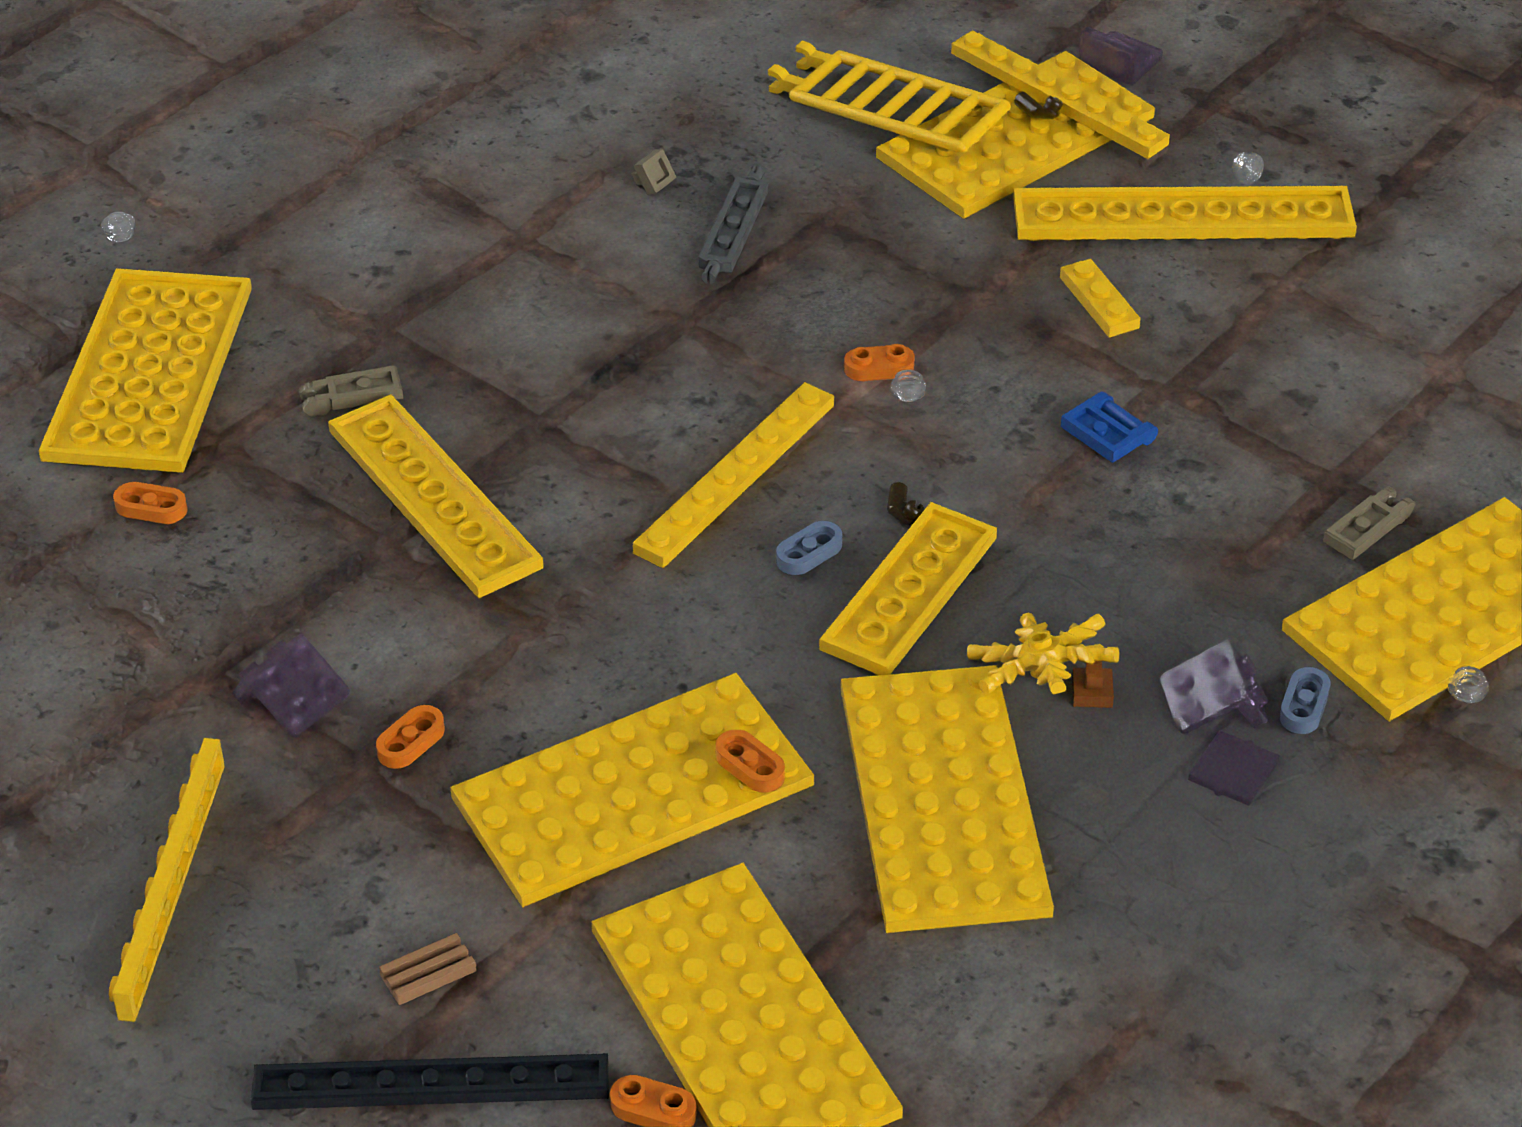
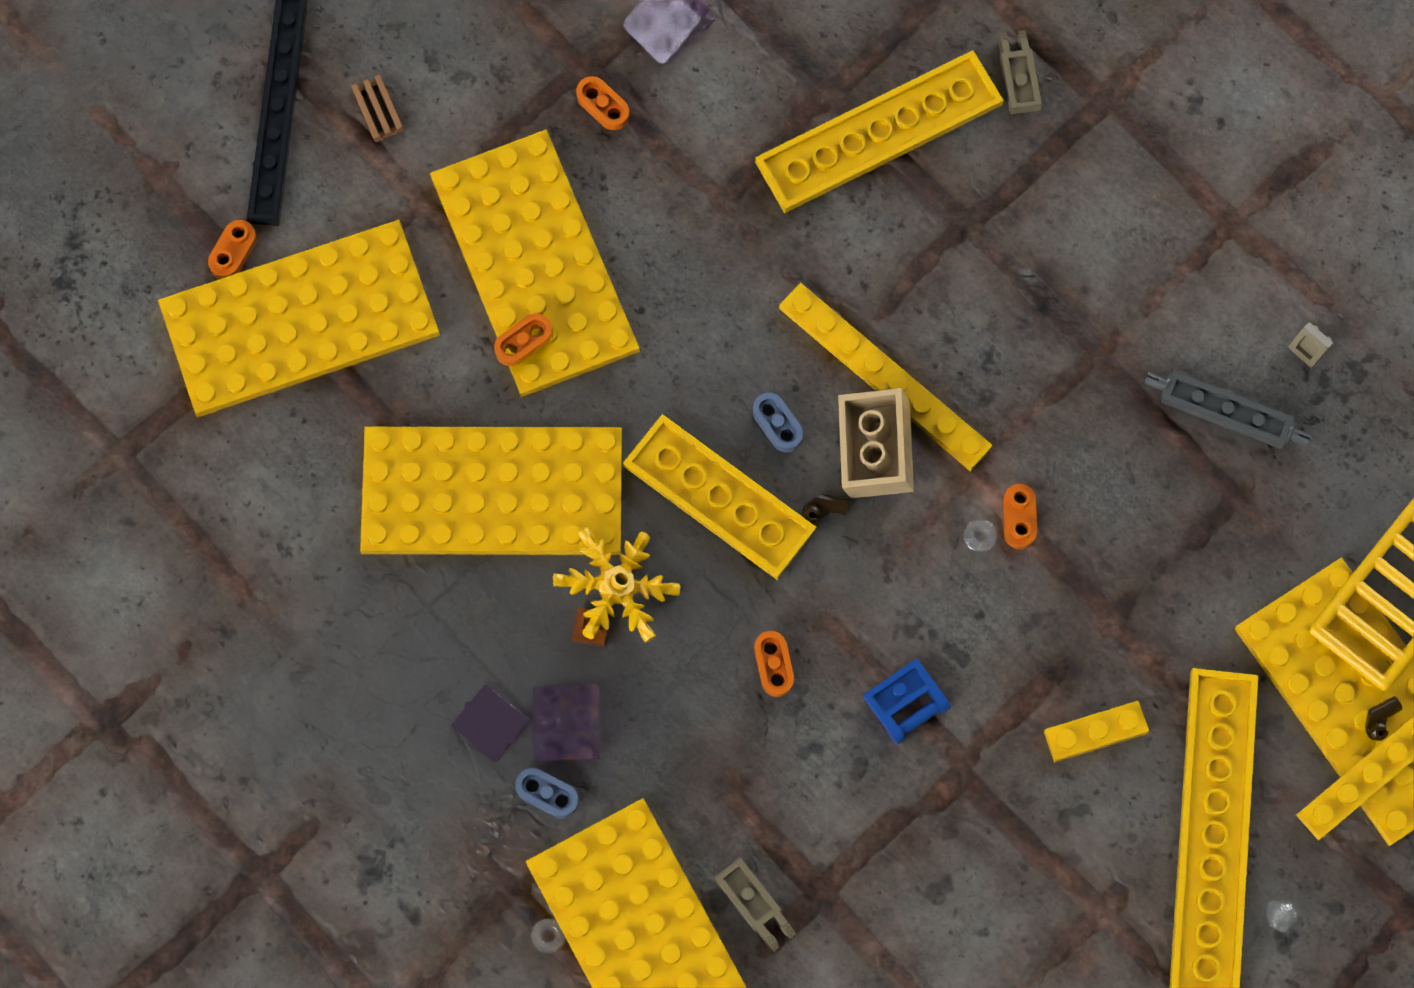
camera: 95 degrees right, 30 degrees up
none -> orange plate [754,631,794,697]
none -> tan brick [838,388,914,498]

